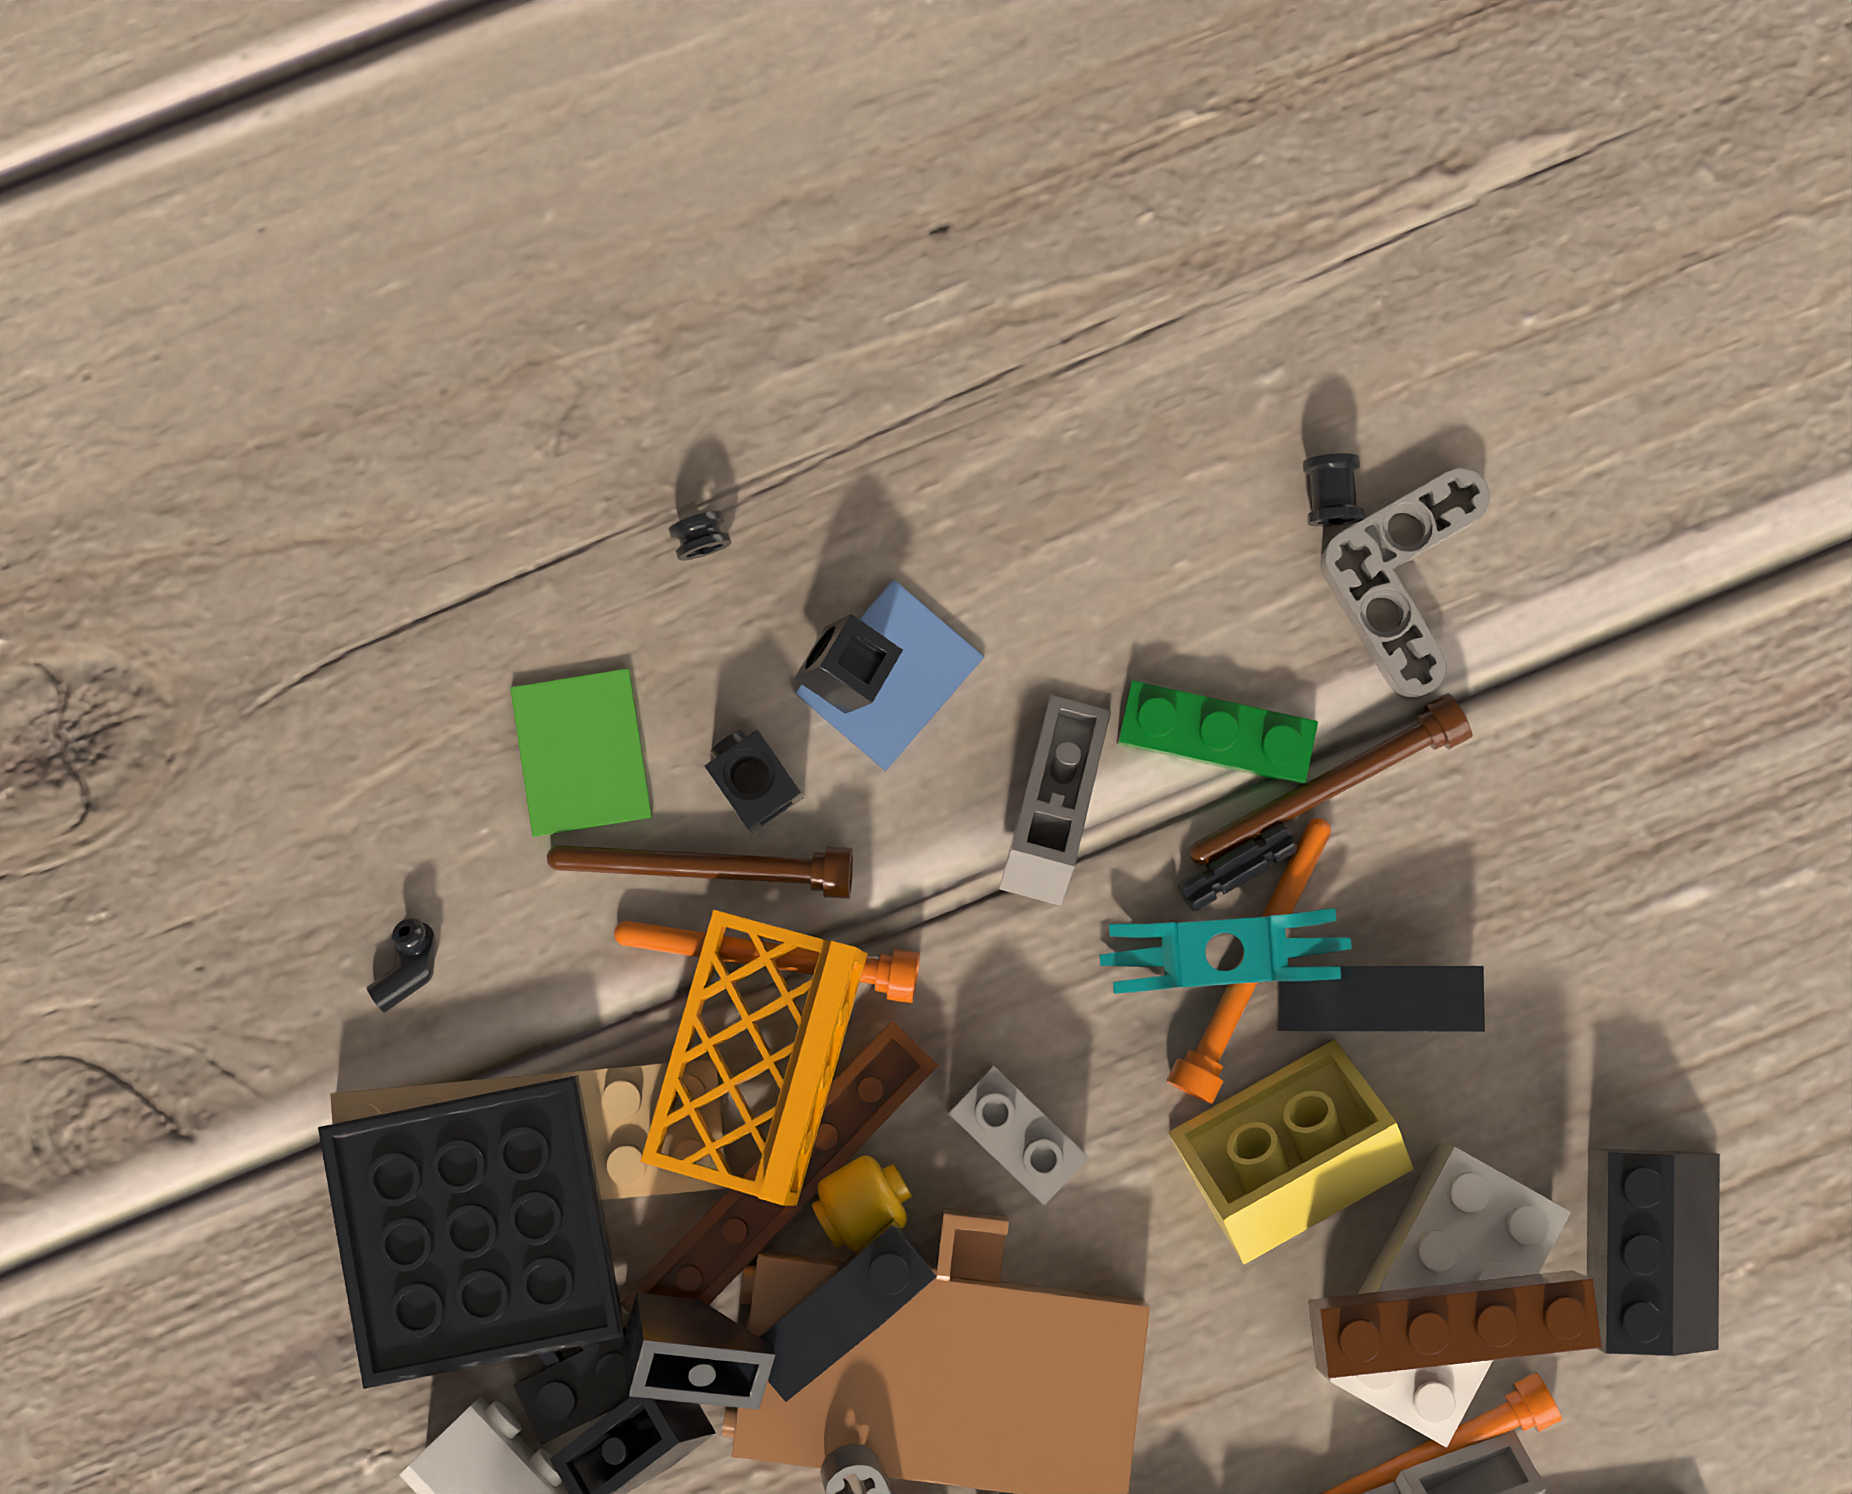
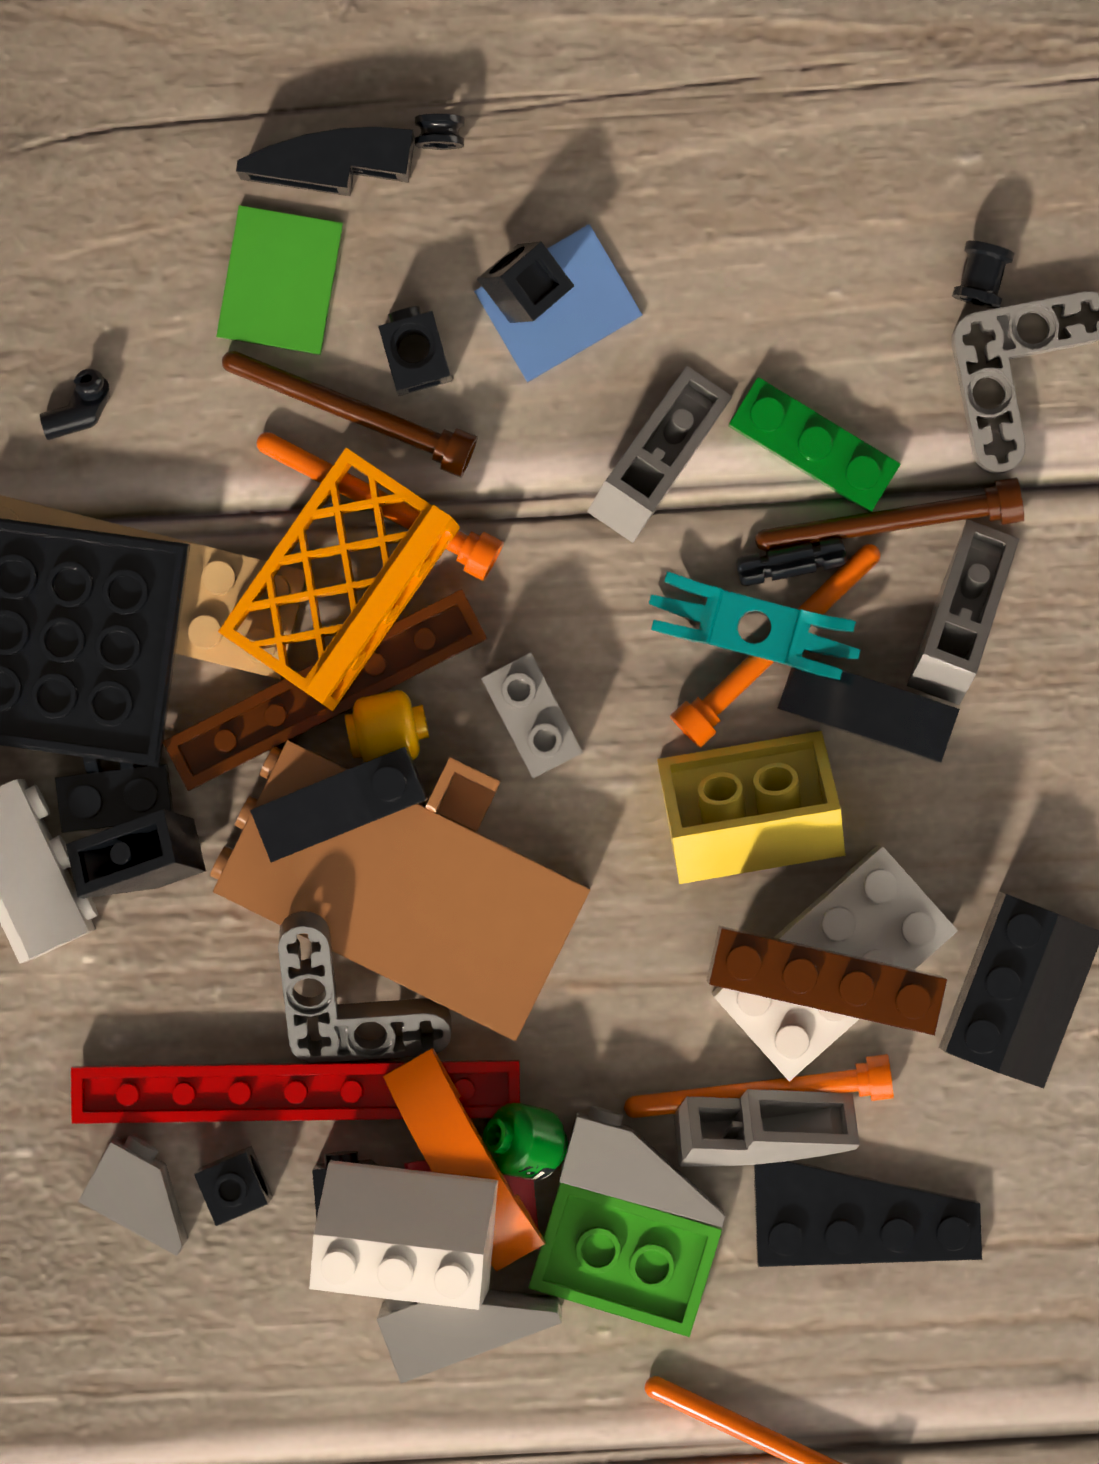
camera: 20 degrees right, 5 degrees up
black slope [622,1292,775,1410] -> none
none -> black slope [236,127,415,196]
none -> light grey slope [907,519,1019,705]

